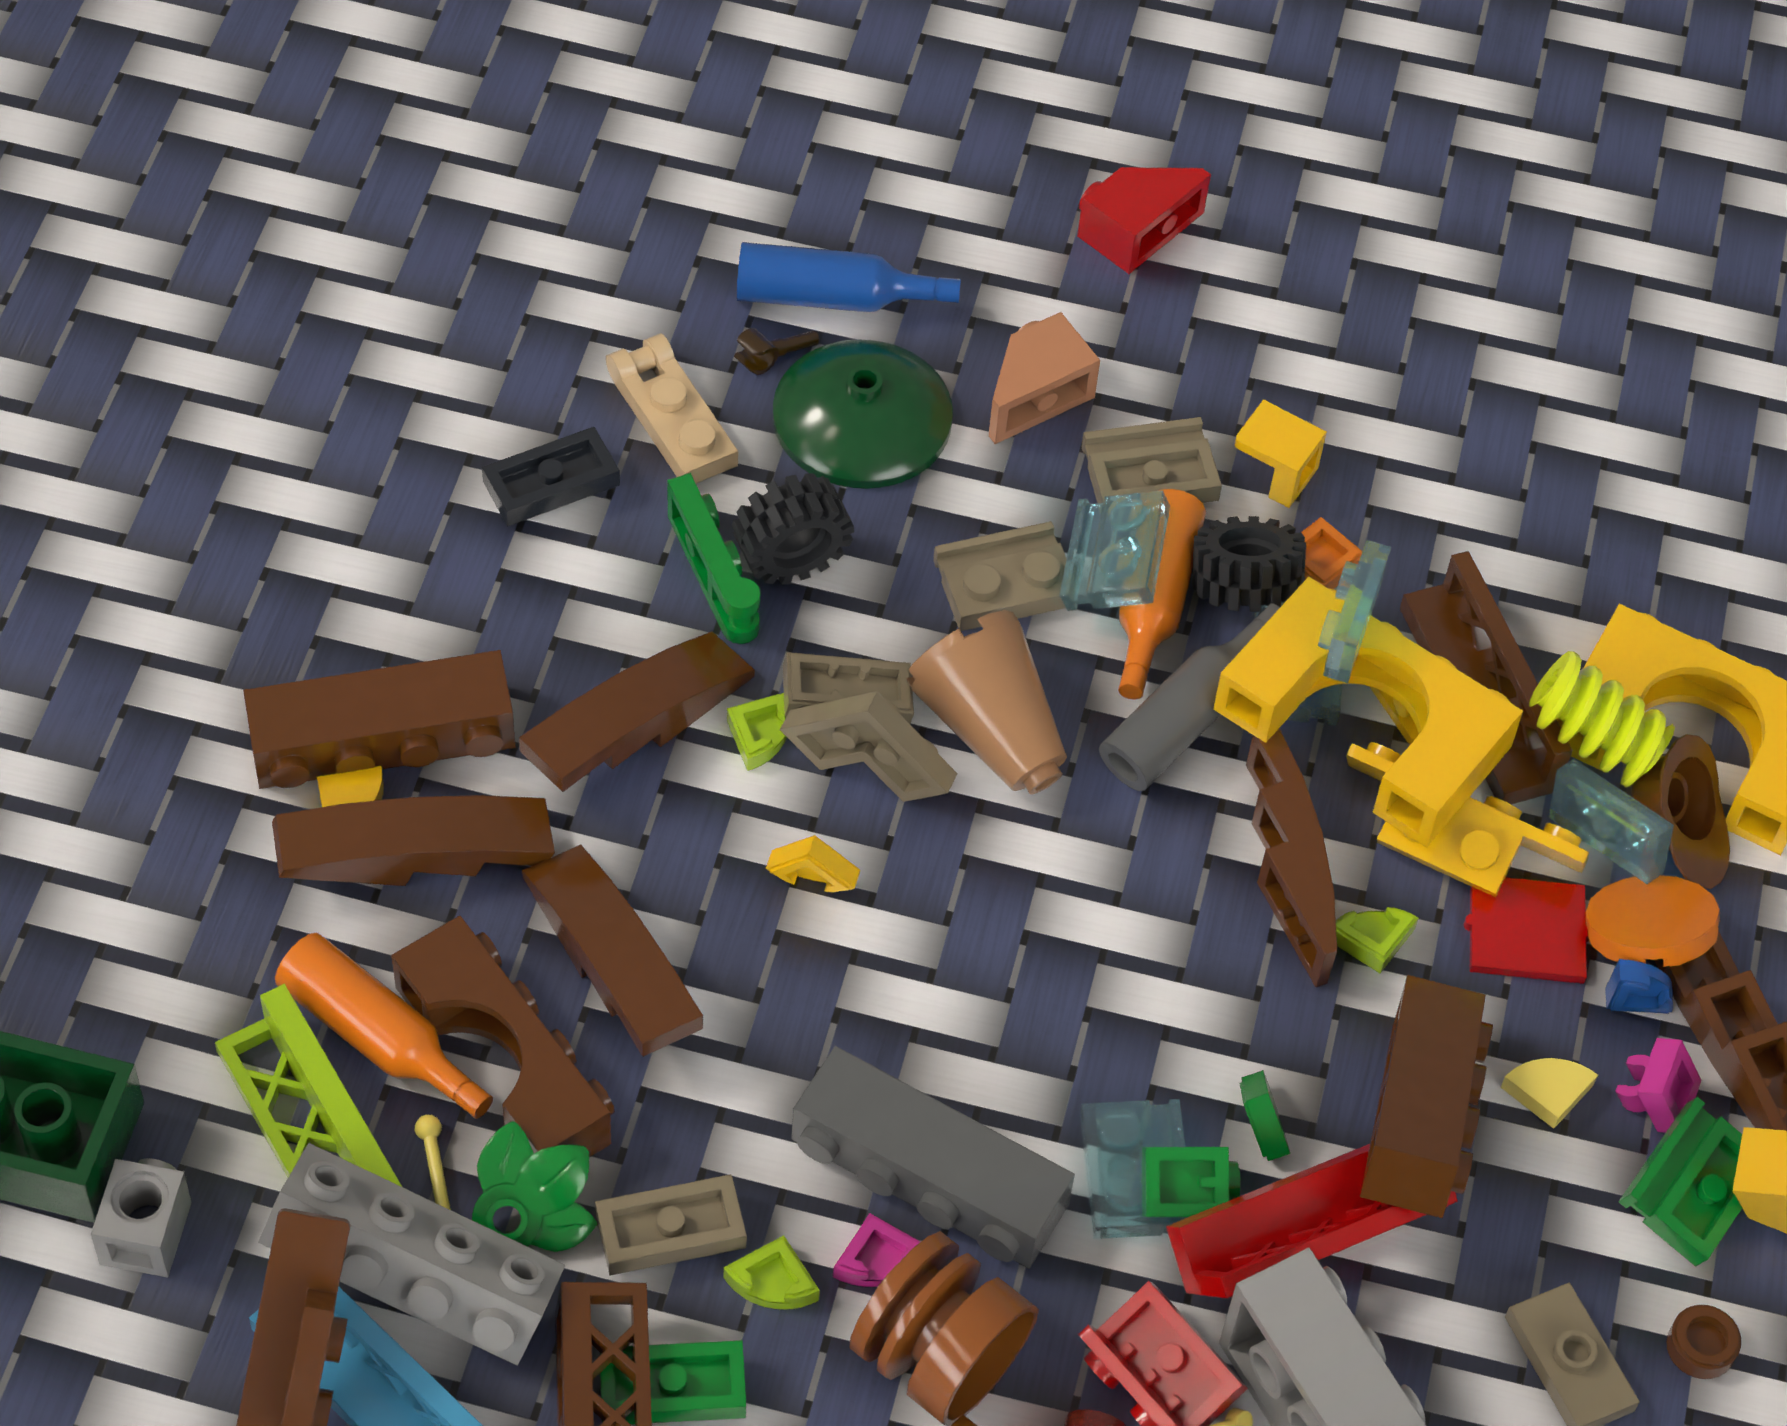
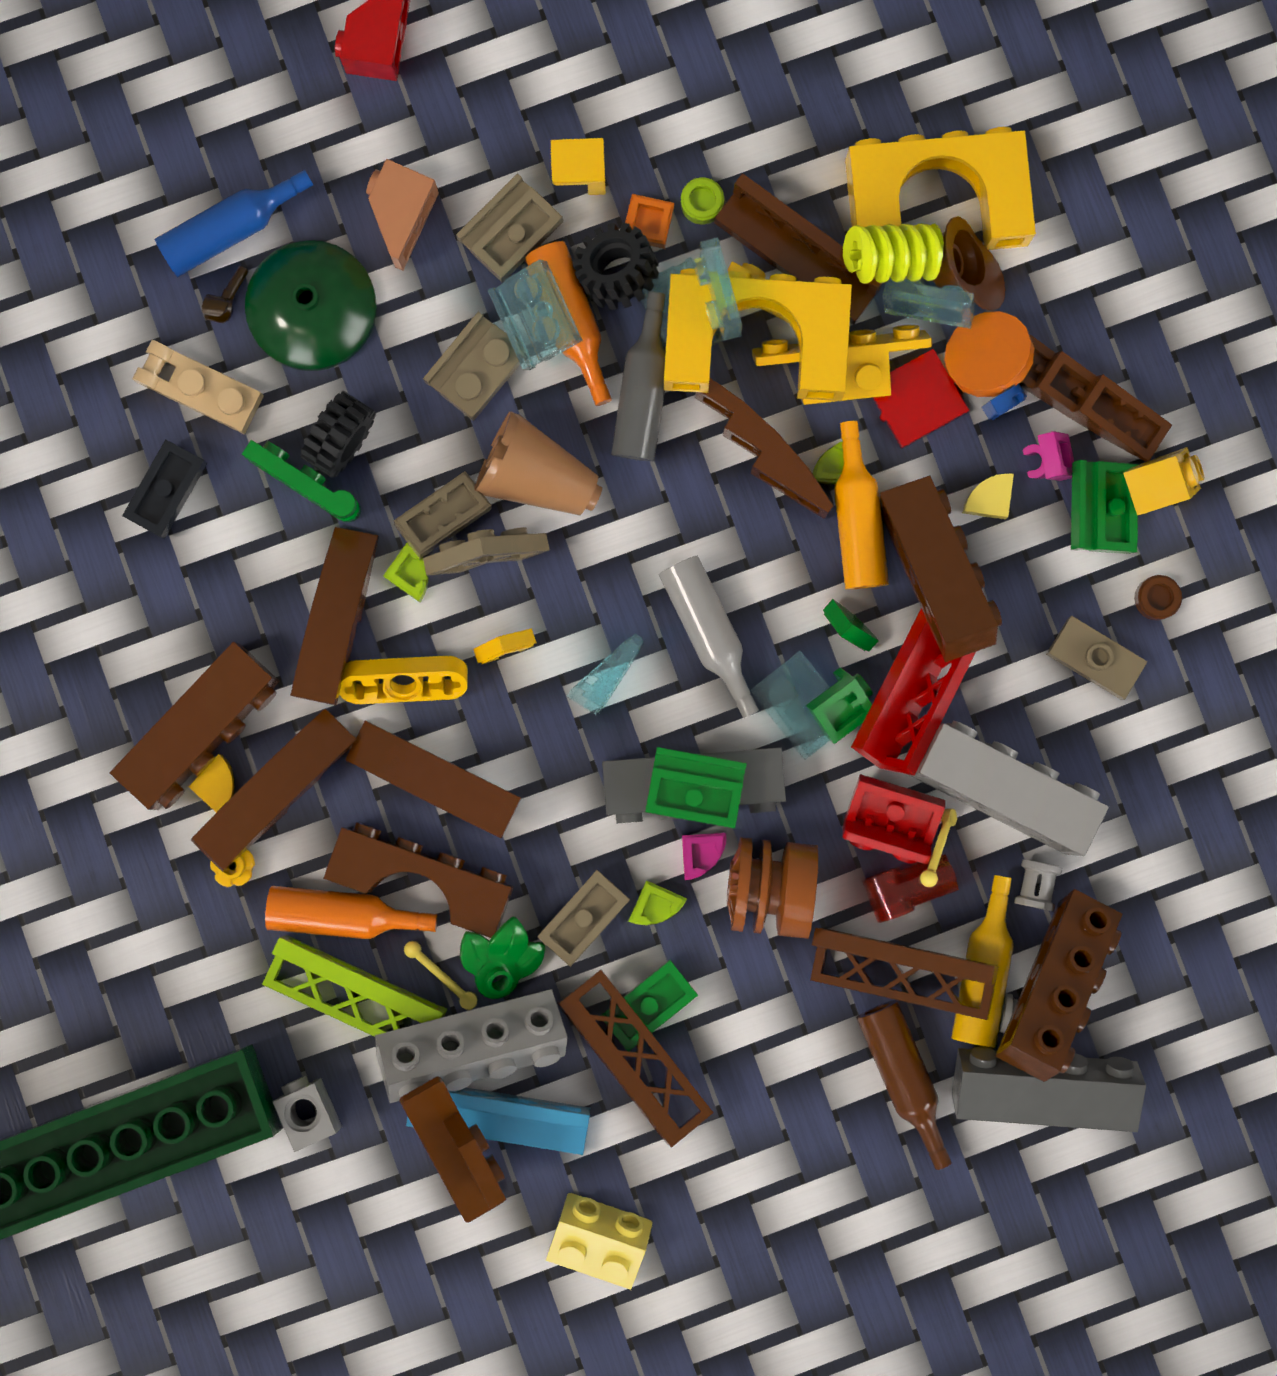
camera: 30 degrees left, 30 degrees up
none -> yellow plate [210,850,255,887]
none -> yellow beam [339,656,468,704]
none -> clear light blue slope [567,633,644,716]
none -> green plate [645,747,747,829]
none -> light grey piece [659,555,759,718]
none -> lime tile [681,177,724,225]
none -> light orange piece [834,421,889,590]

